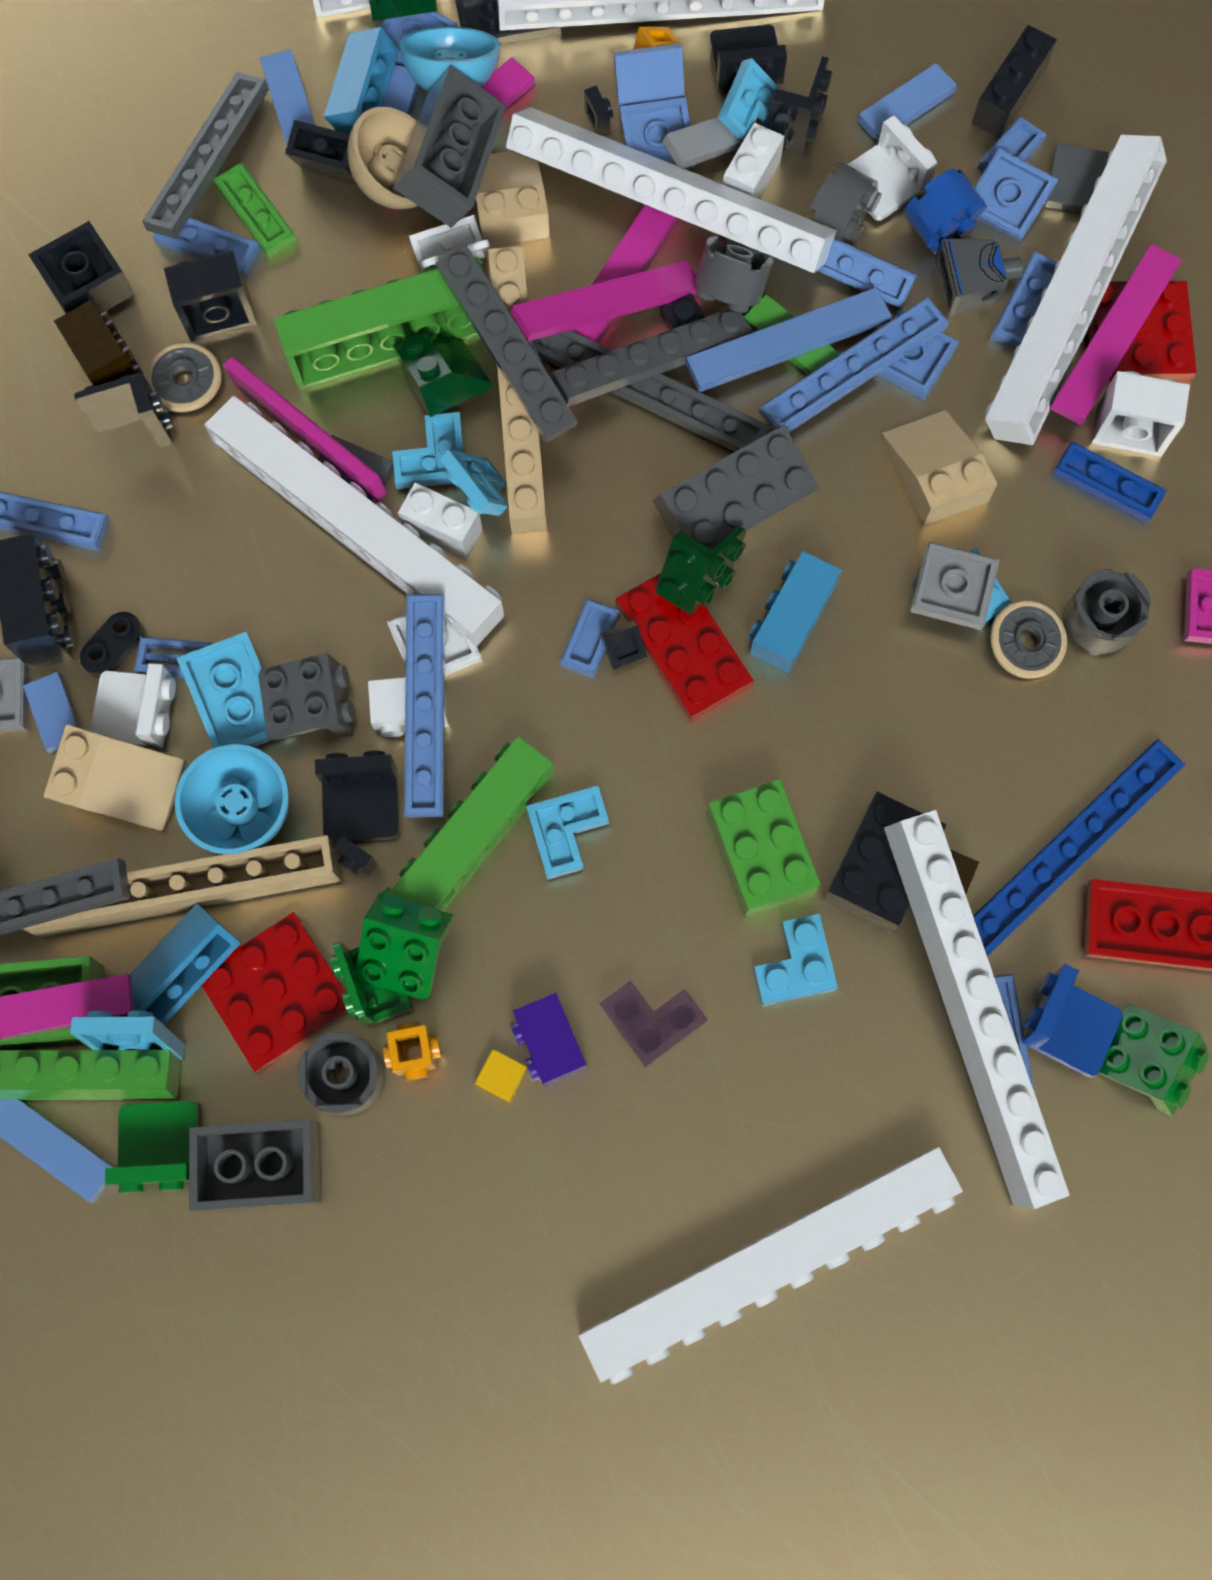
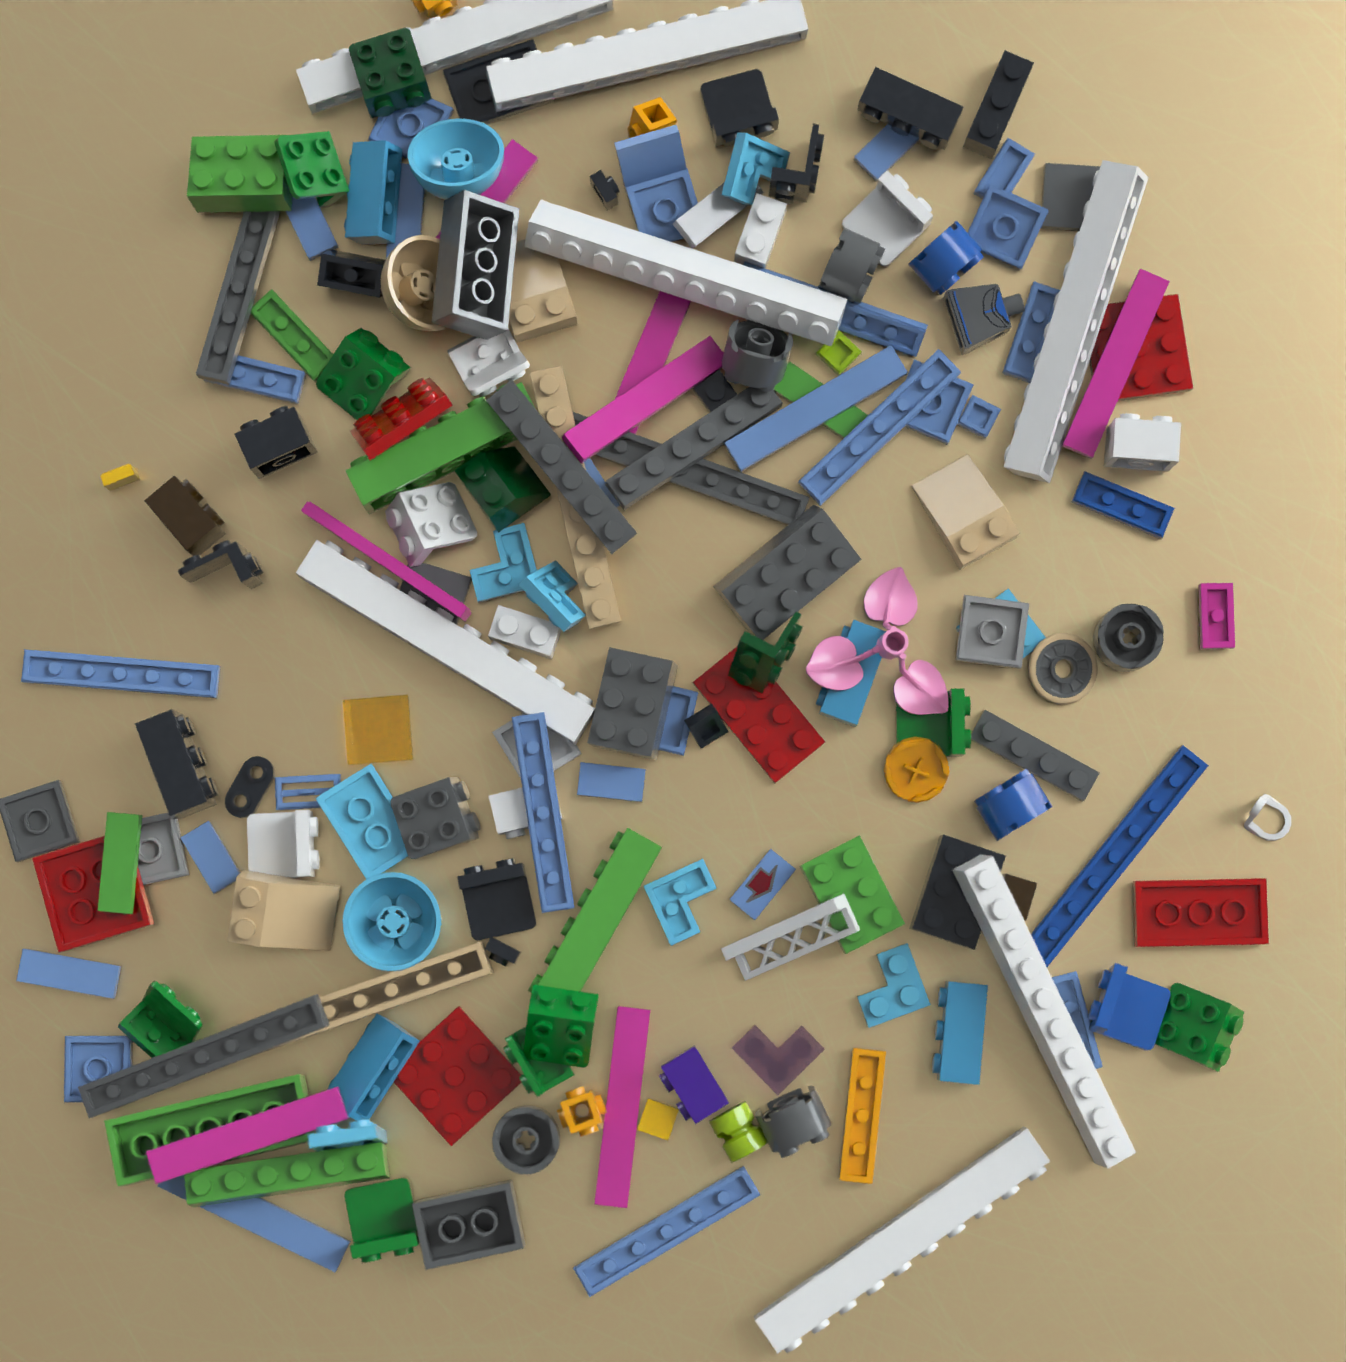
camera: 10 degrees left, 10 degrees up
black brick [28,221,135,314] -> none
dark grey wheel [145,343,222,412] -> none
none -> yellow tile [100,463,140,491]
none -> bright green brick [187,135,292,212]
none -> green bracket [275,131,349,207]
none -> green bracket [316,328,411,420]
none -> clear yellow tile [343,694,414,765]
none -> red plate [350,377,453,461]
none -> white bracket [385,482,477,567]
none -> medium blue tile [573,1166,761,1297]
none -> medium blue tile [577,762,646,802]
none -> dark grey brick [587,647,678,760]
none -> dark pink tile [594,1006,650,1208]
none -> lime wheel [709,1101,768,1163]
none -> white fence [721,894,860,981]
none -> medium blue tile [729,849,796,920]
none -> dark grey brick [755,1086,832,1158]
none -> bright pink plant [806,567,949,715]
none -> lime tile [816,330,862,376]
none -> light orange plate [839,1047,886,1184]
none -> black brick [857,67,964,150]
none -> light orange tile [883,737,950,803]
none -> green bracket [896,688,971,757]
none -> dark azure brick [932,981,988,1085]
none -> medium blue tile [957,395,1001,439]
none -> dark grey plate [971,710,1100,802]
none -> blue brick [974,768,1053,841]

